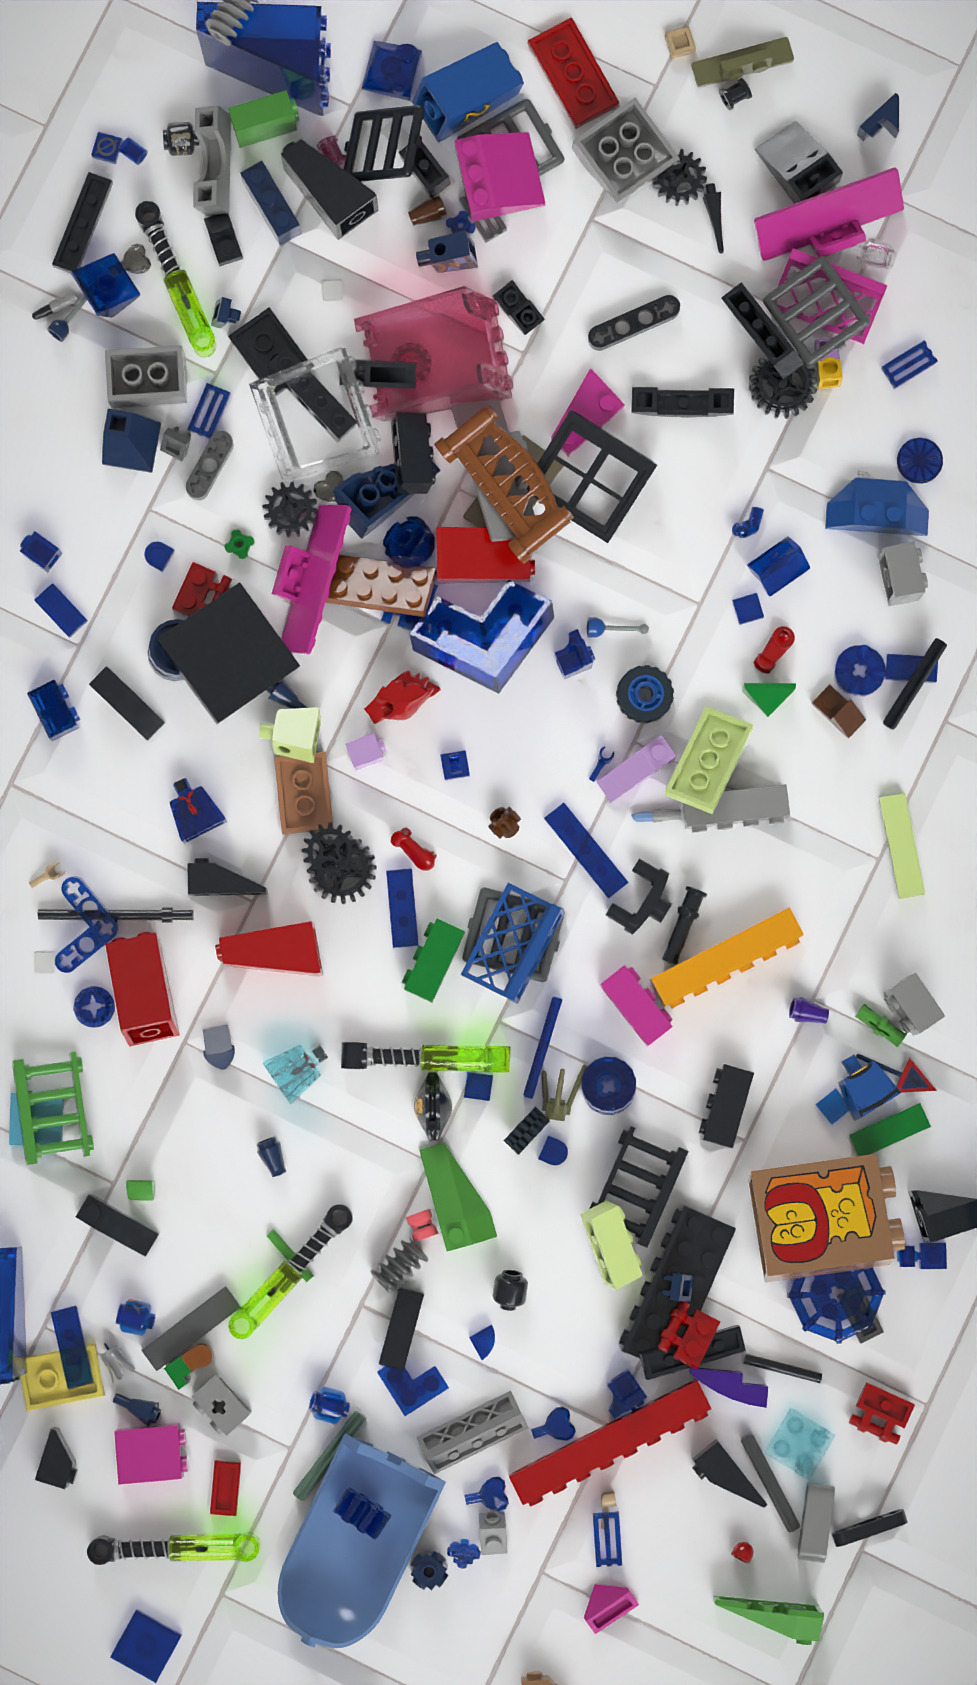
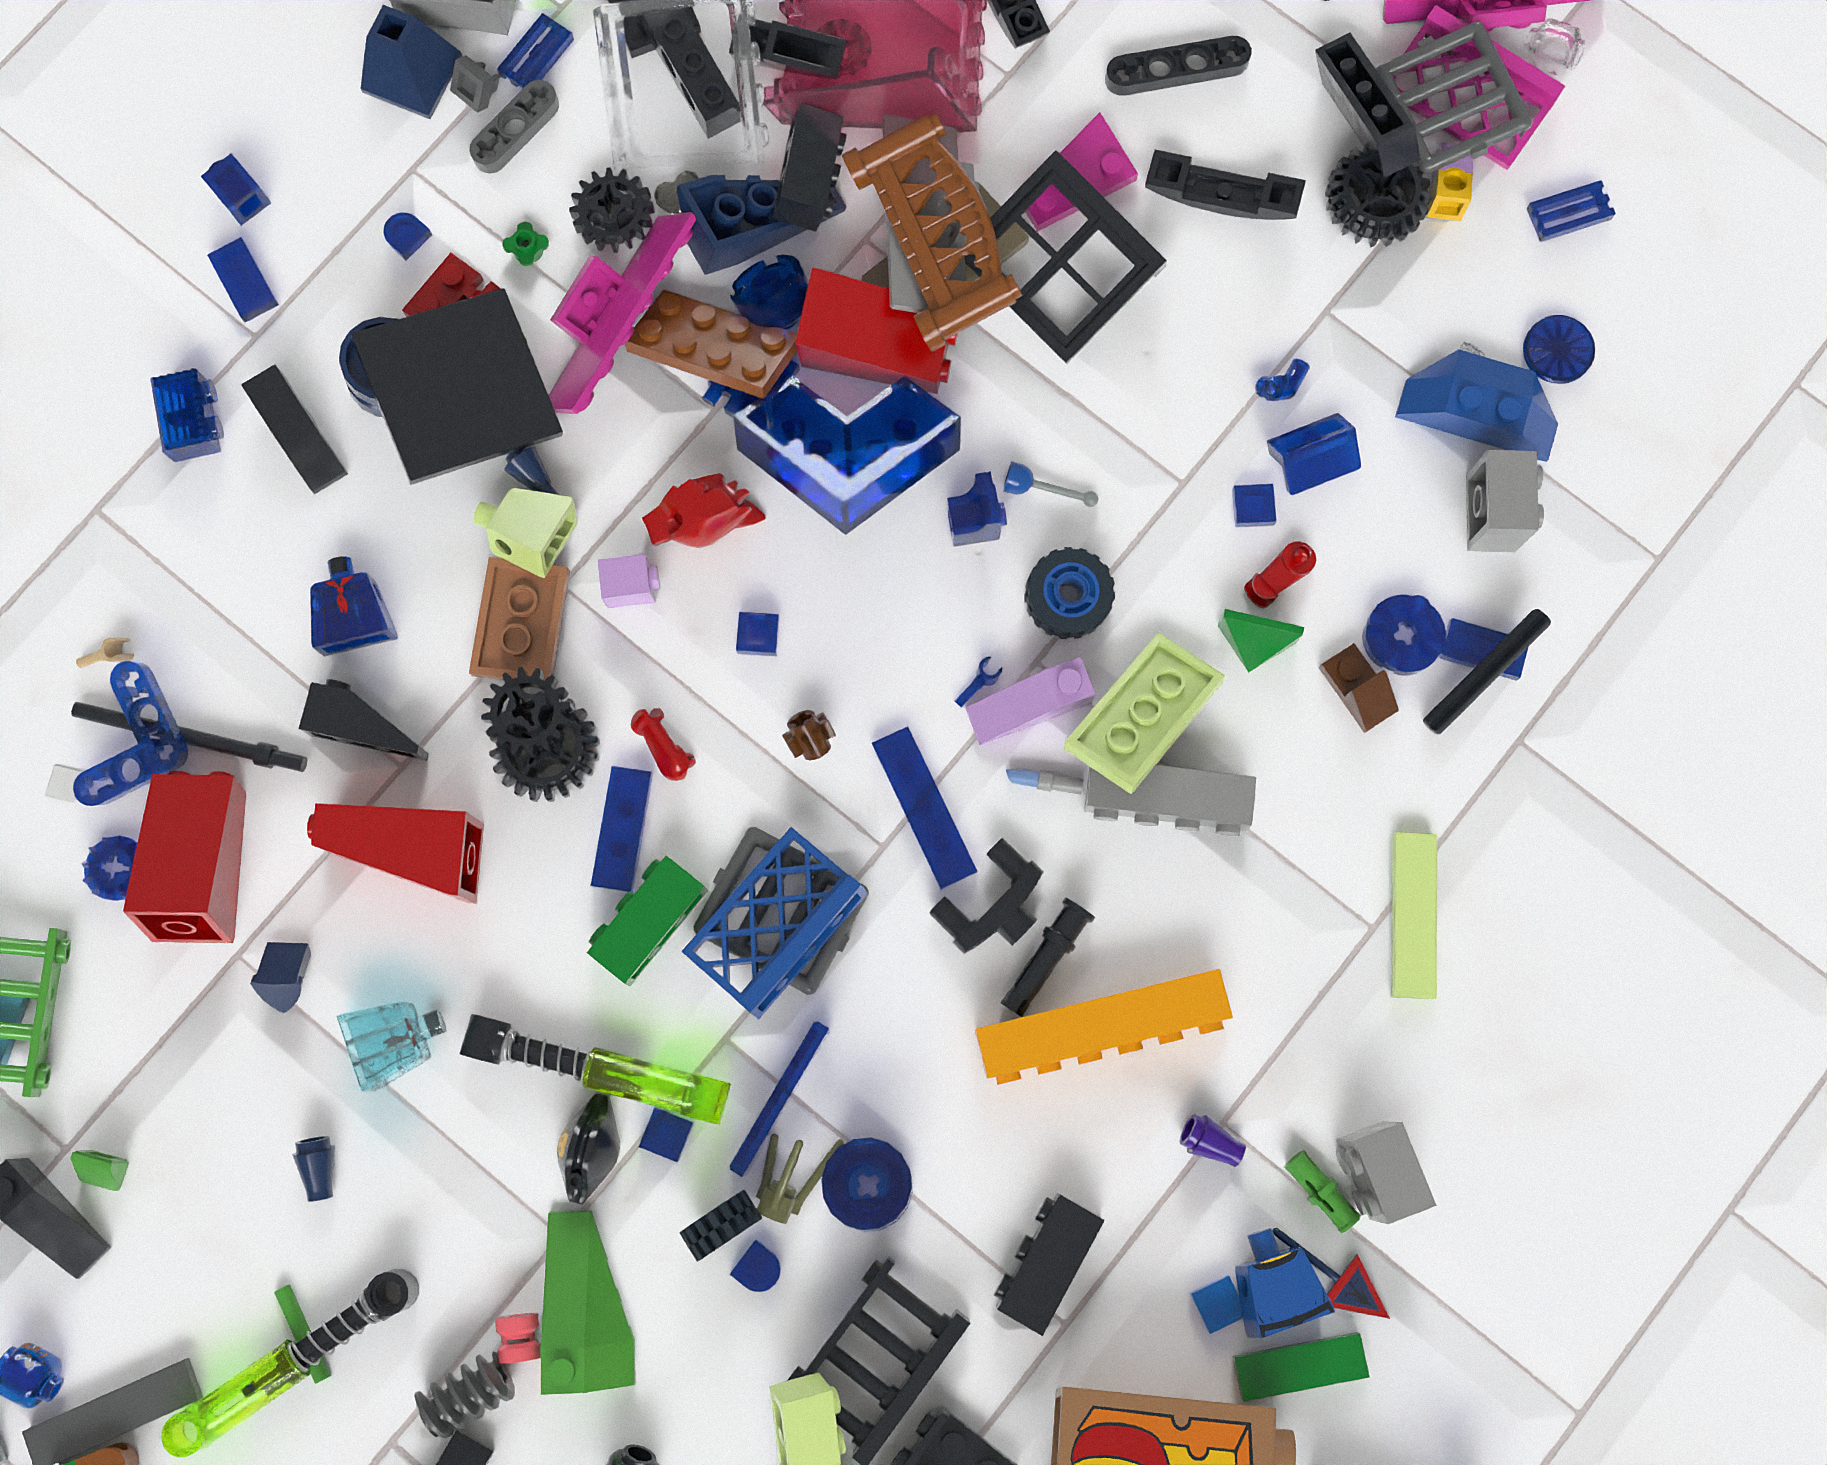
camera: 15 degrees right, 5 degrees down
dark pink brick [599,965,673,1047] -> none

